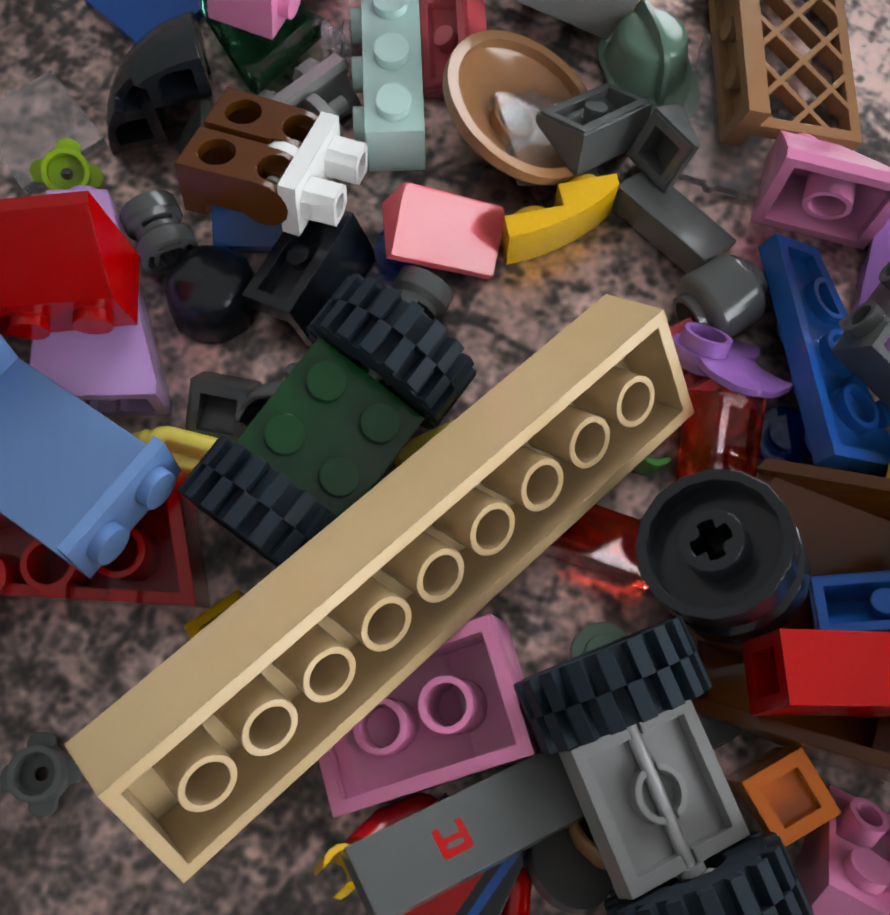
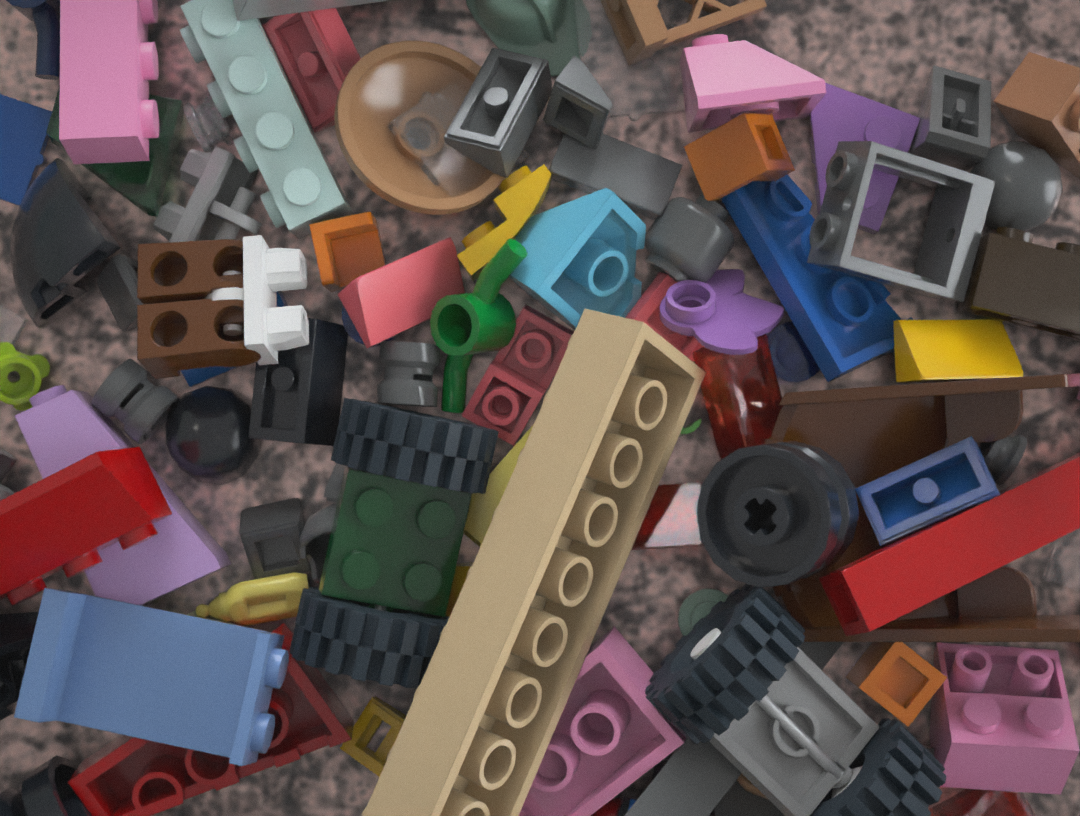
camera: 20 degrees left, 15 degrees up
none -> orange panel [309,212,387,292]
none -> green piece [430,239,527,413]
none -> coral slope [461,305,574,446]
none -> medium azure slope [509,188,646,330]
none -> orange panel [684,113,795,201]

